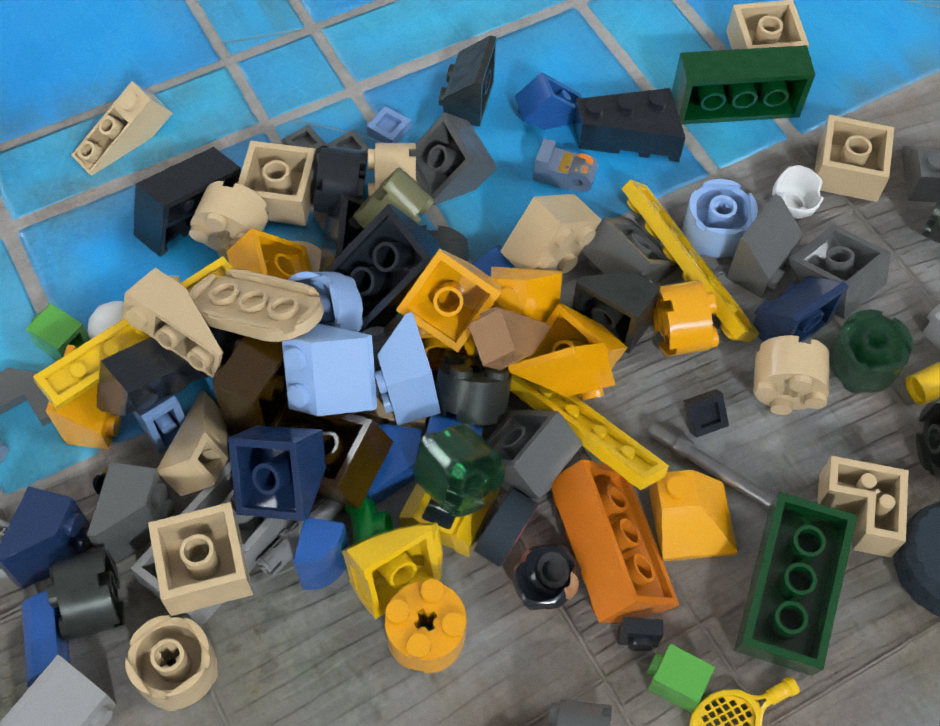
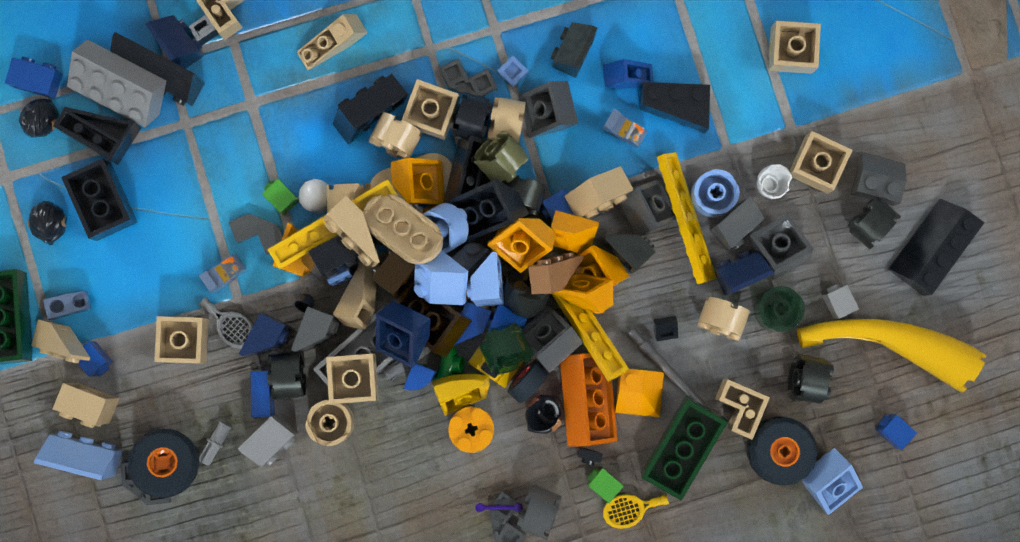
camera: 10 degrees right, 25 degrees up
light orange brick [652,280,719,357] -> none
dark green brick [671,45,816,125] -> none

